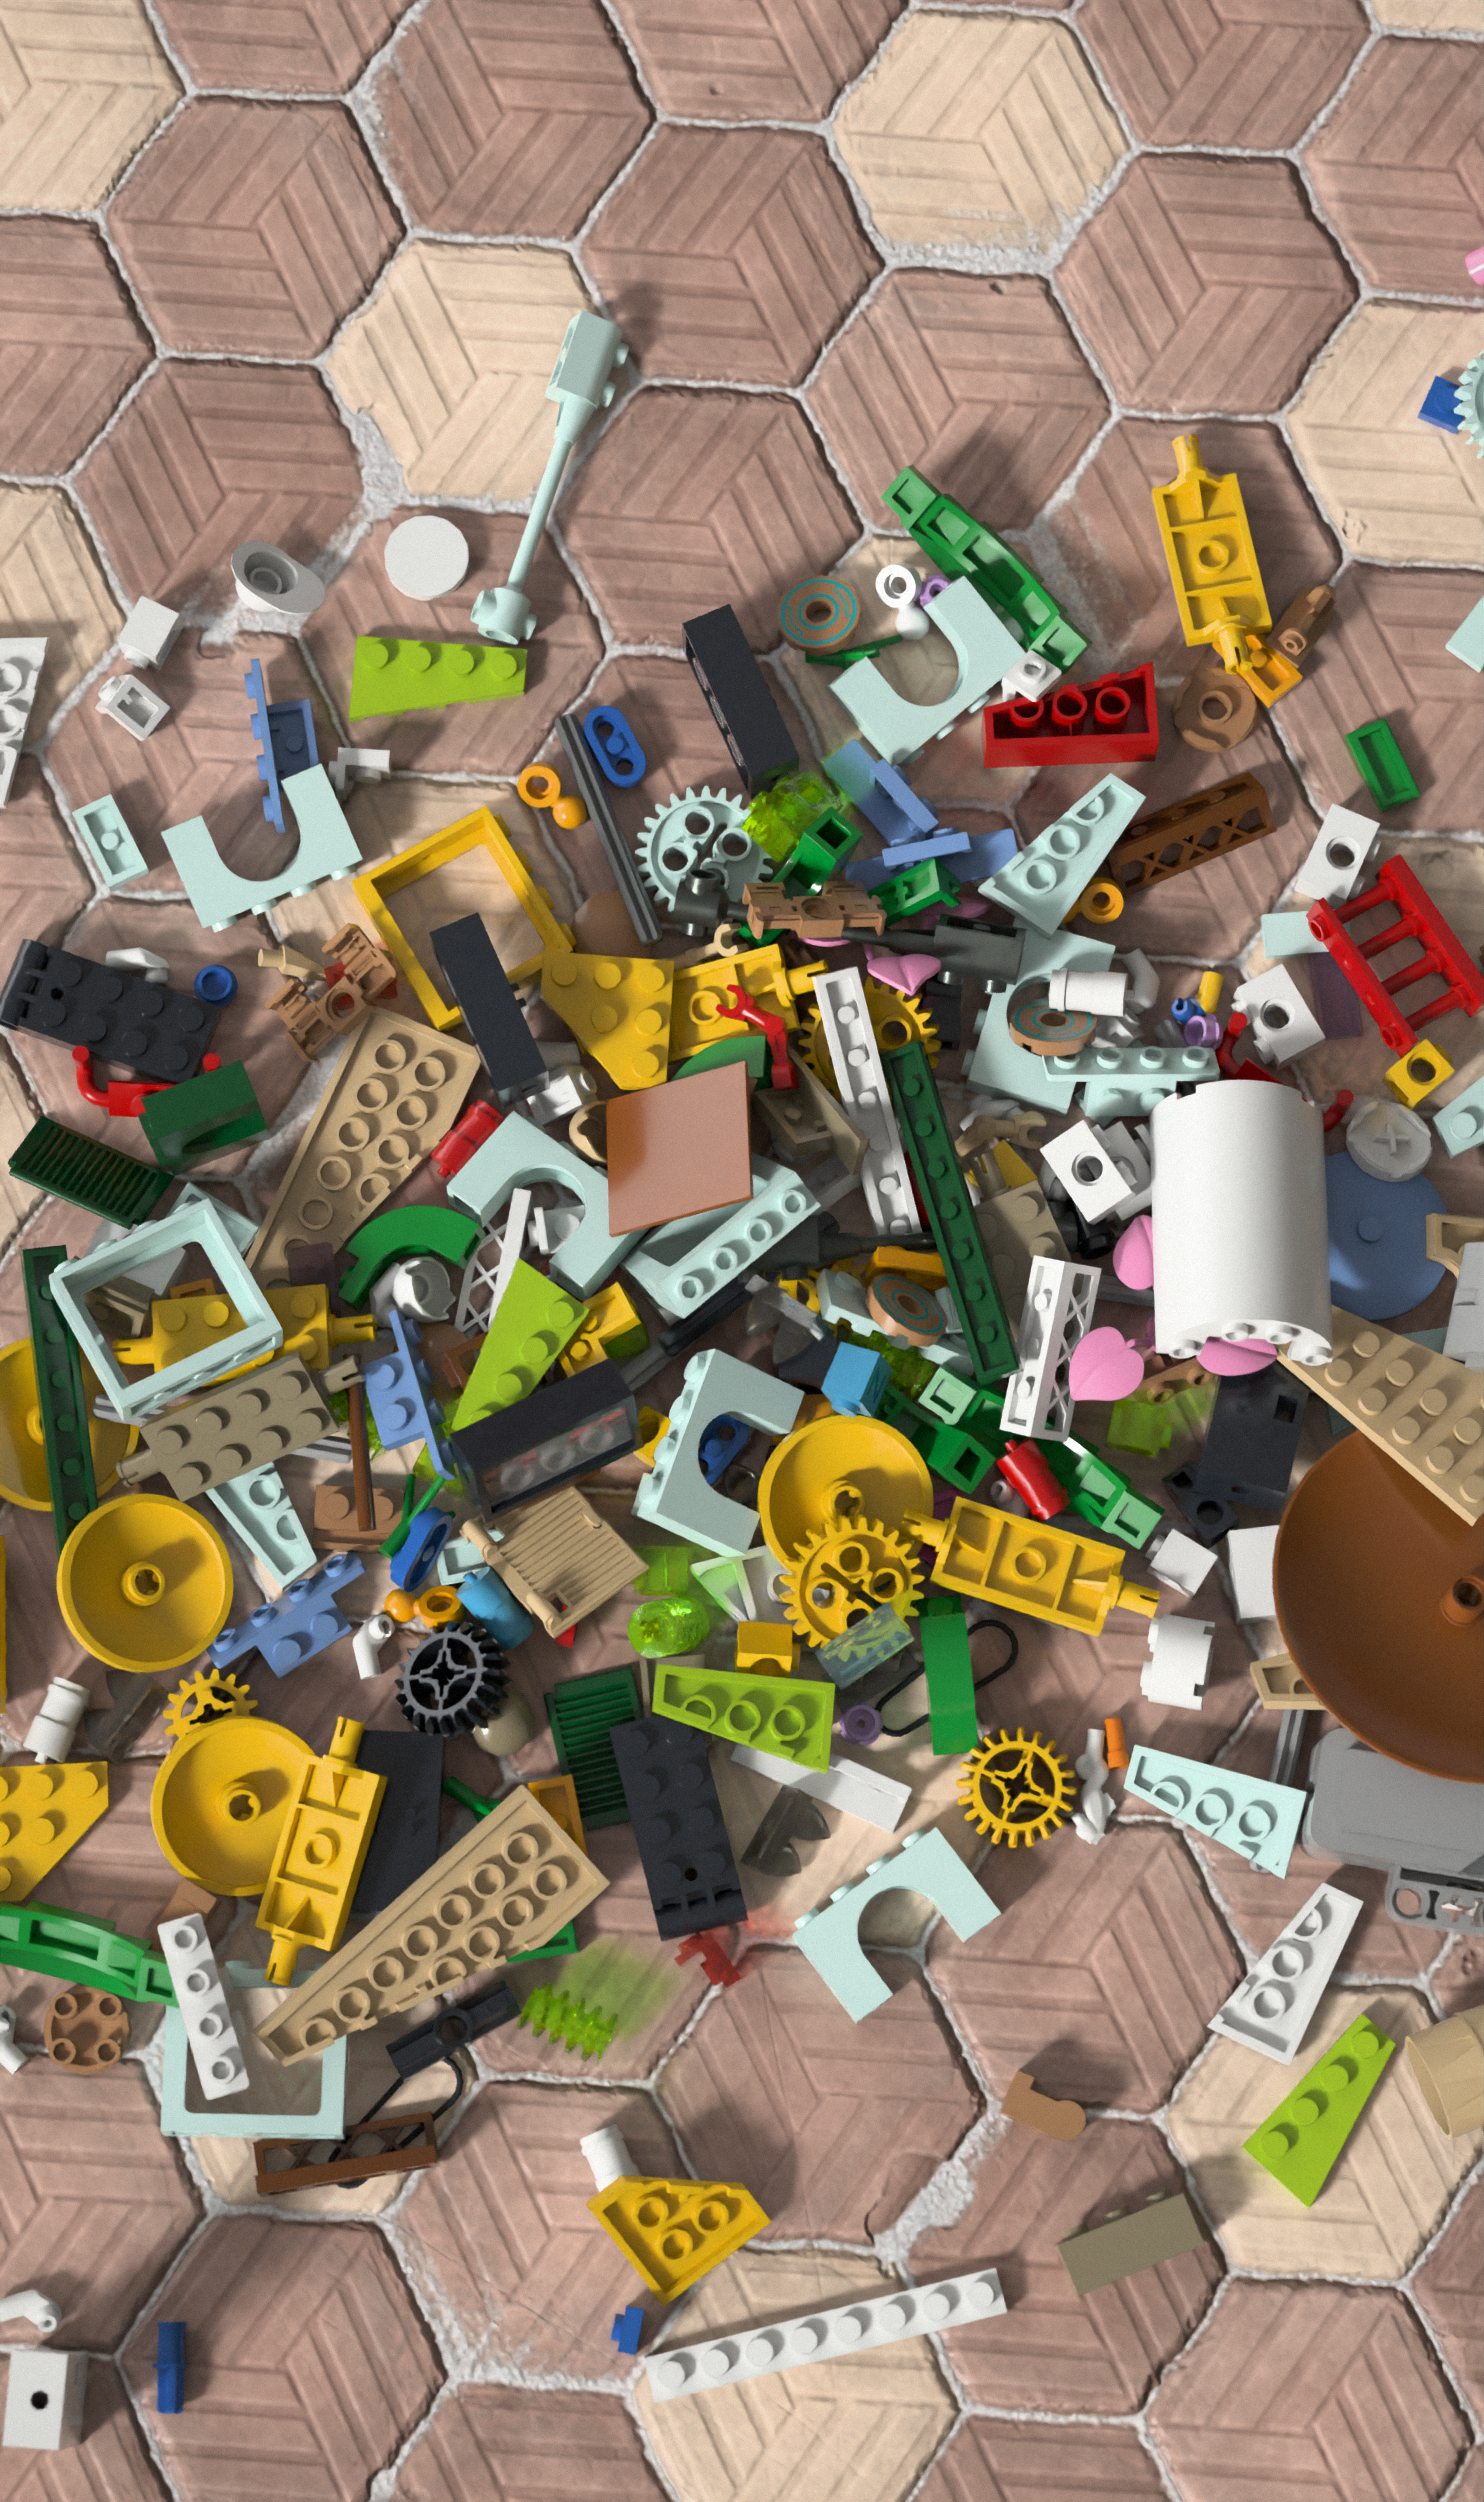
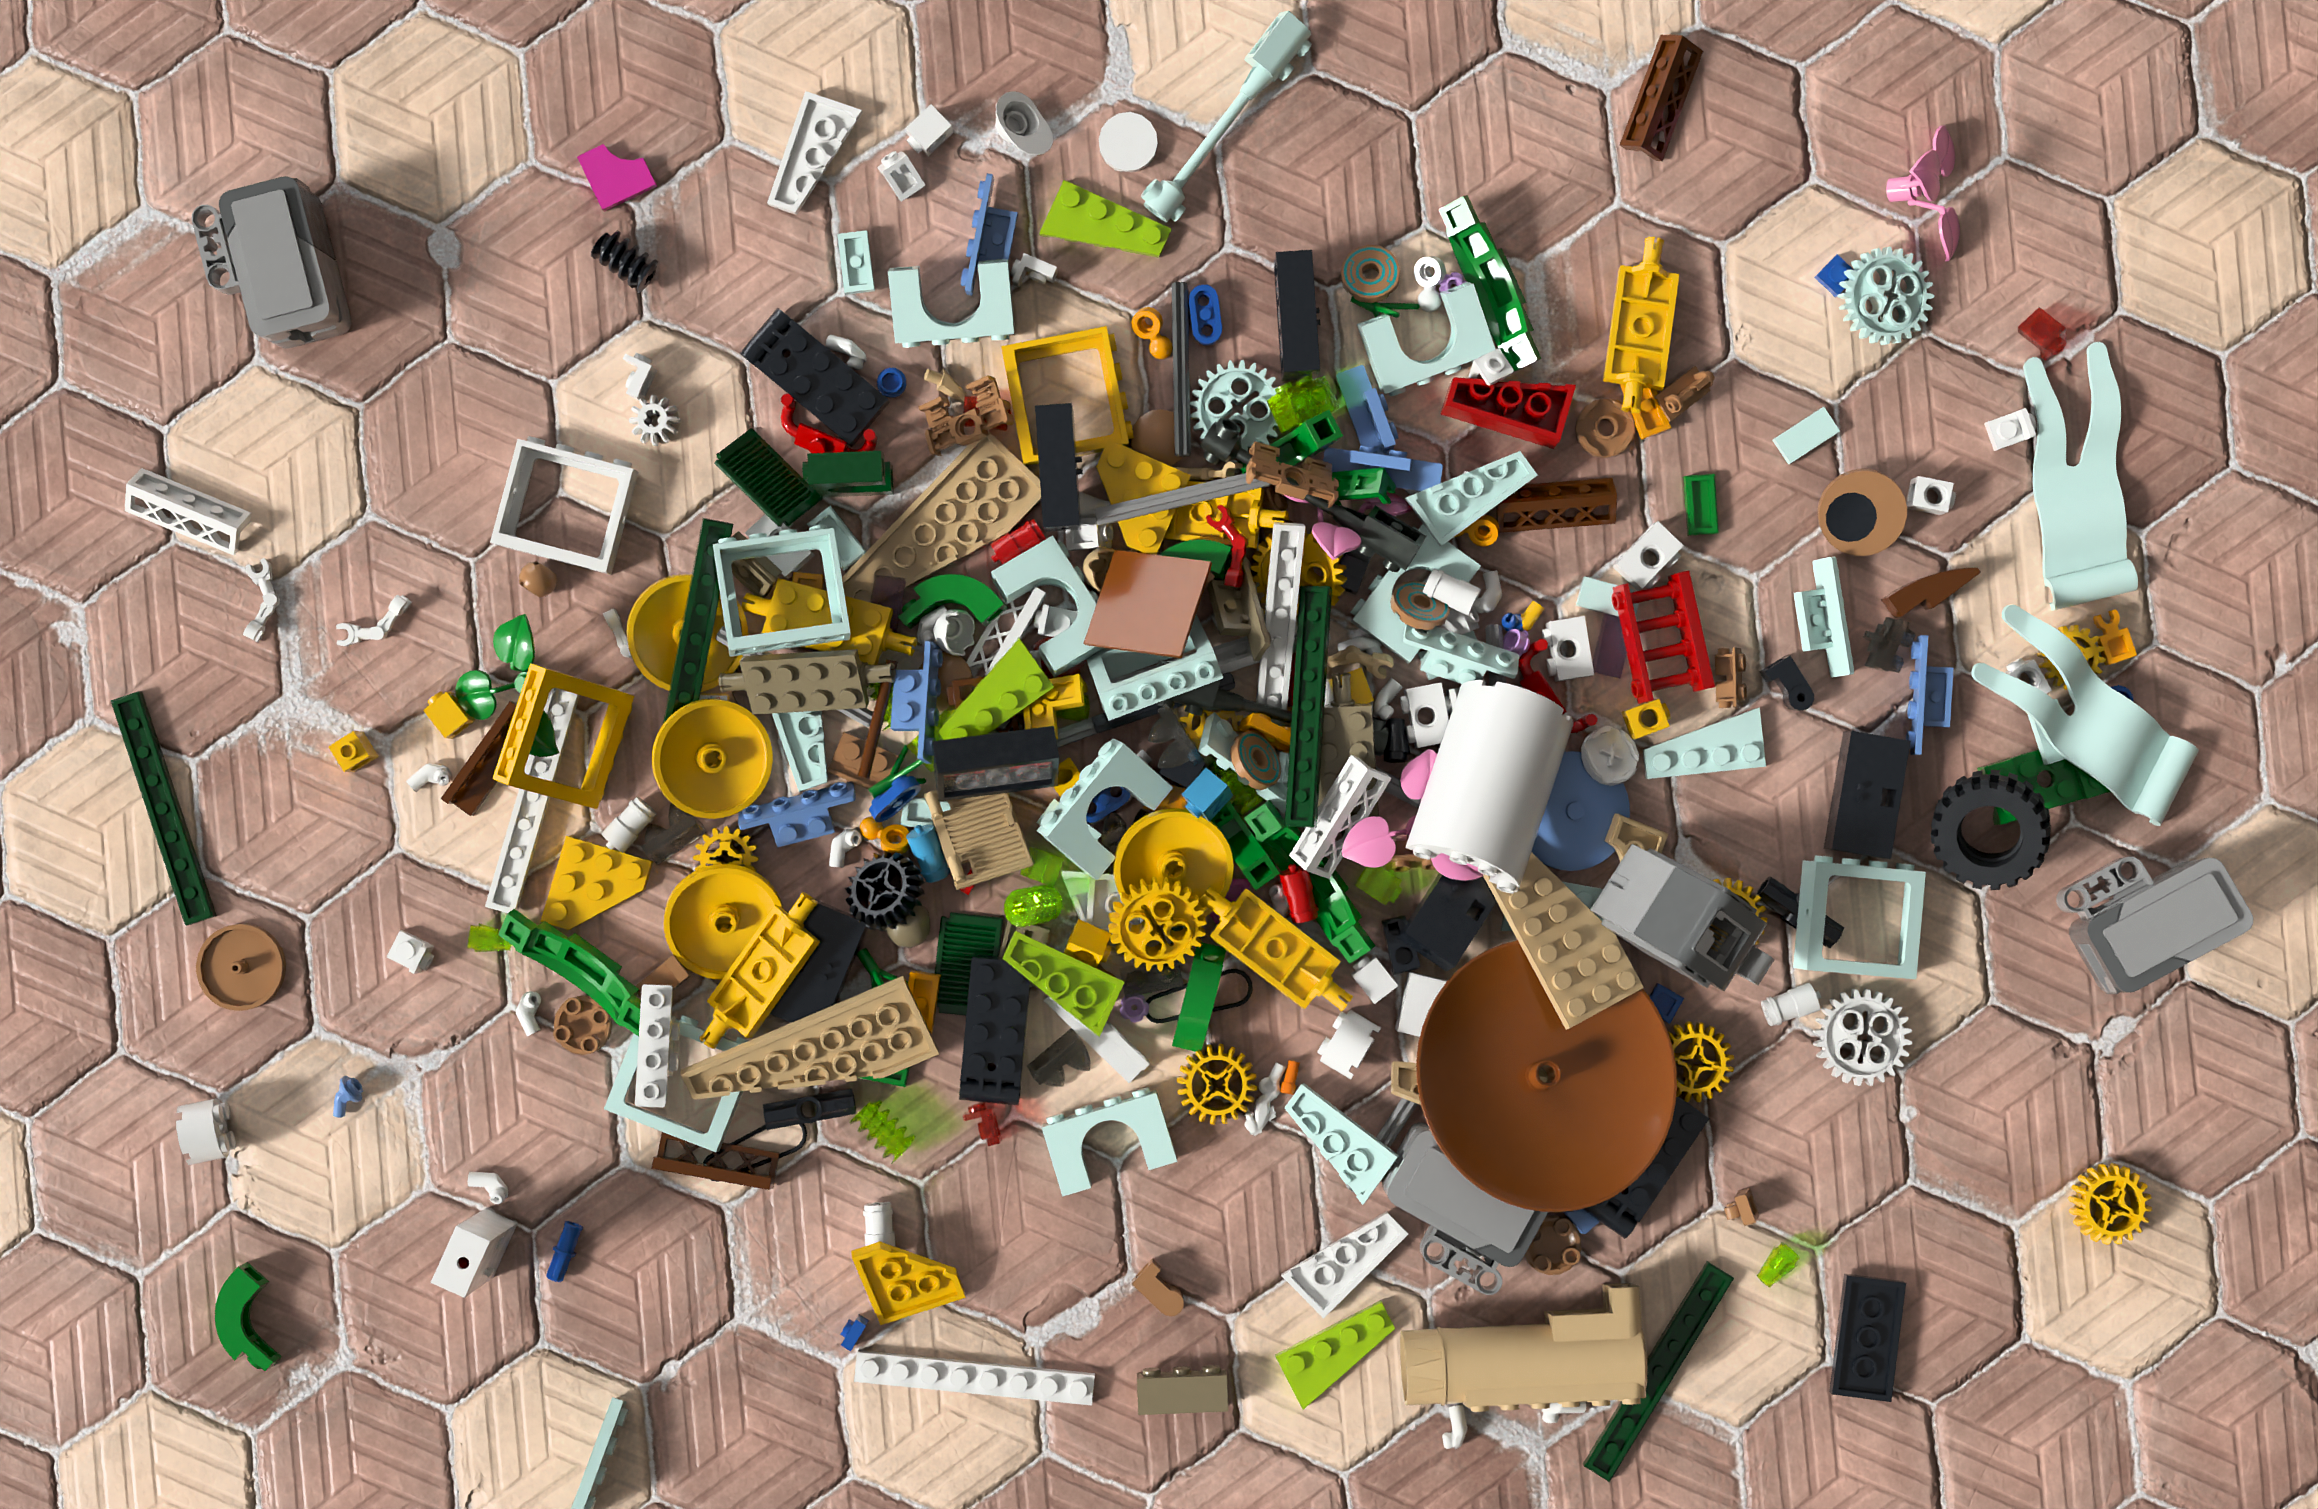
camera: 25 degrees right, 10 degrees up
clear light blue tile [815,1602,915,1690] -> none
white brick [1039,1120,1137,1225] -> none
none -> light grey axle [1095,473,1271,526]
none -> reddish brown fence [1620,35,1703,161]

